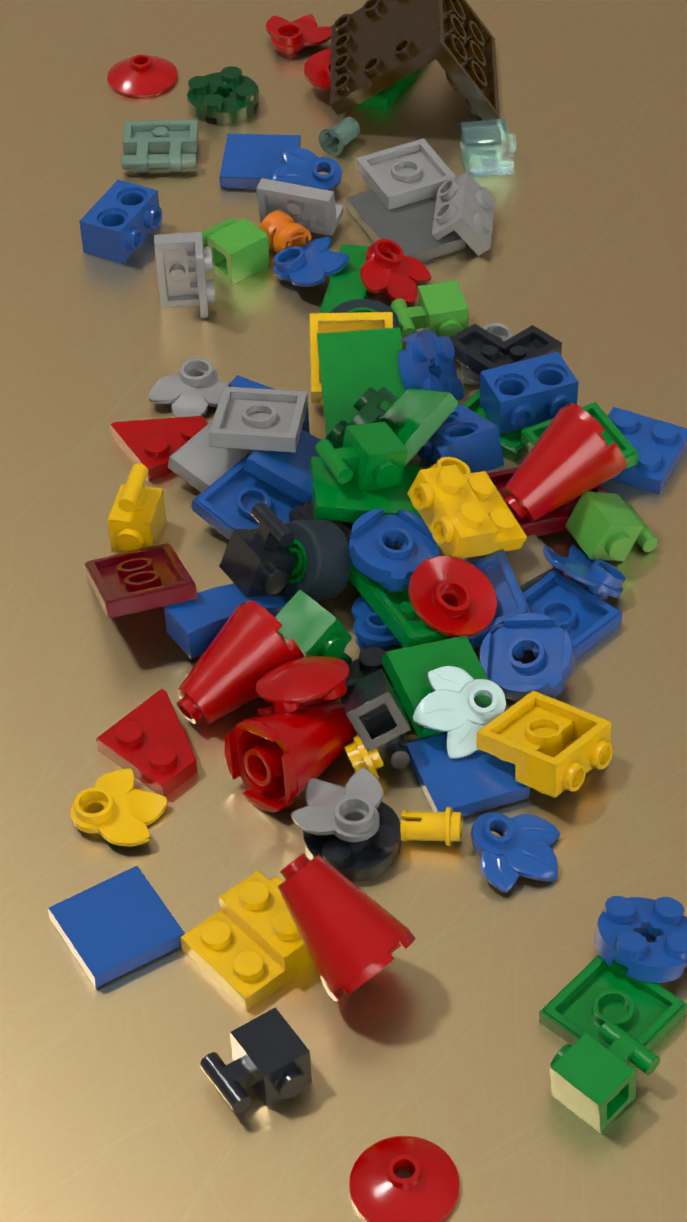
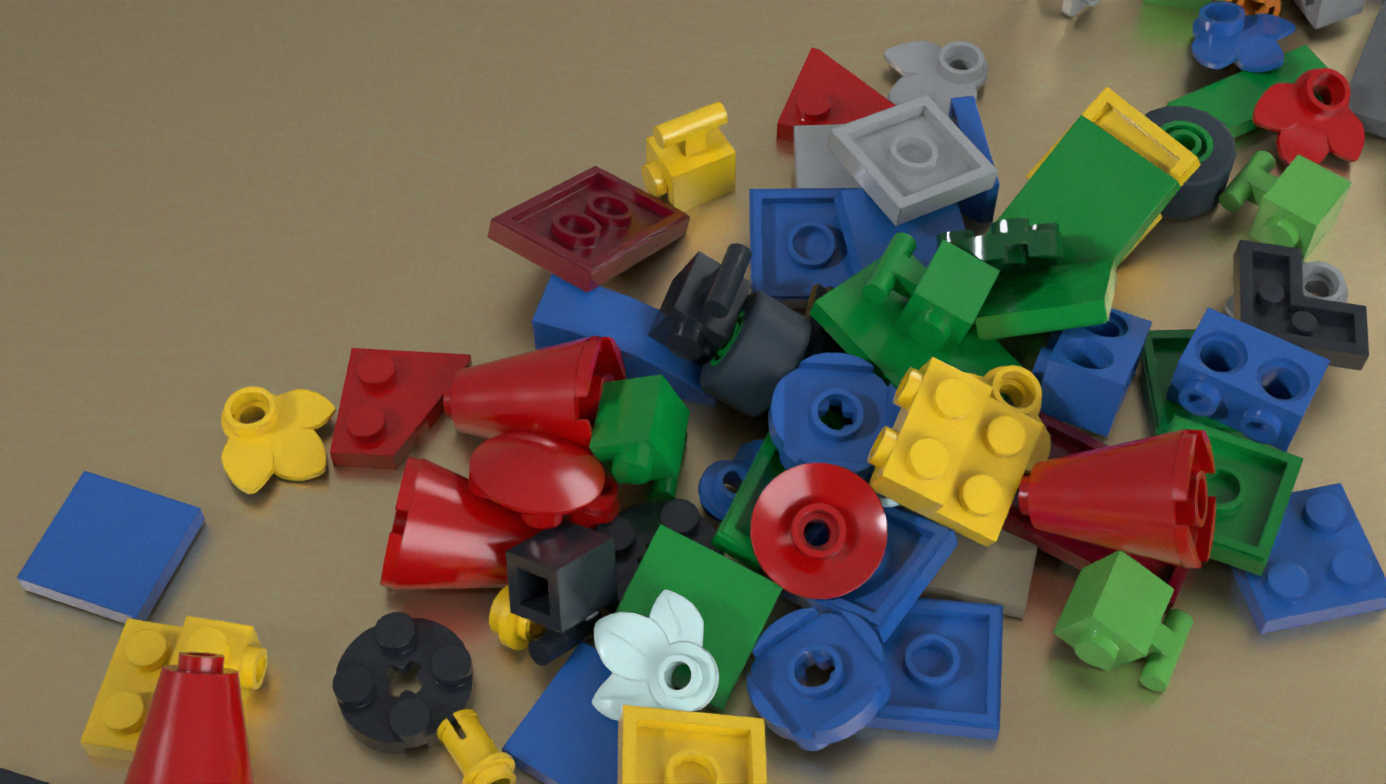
camera: 50 degrees right, 10 degrees up
light grey plate [291,768,383,842] -> none
blue plate [398,330,464,401] -> none
blue plate [543,545,626,599] -> none

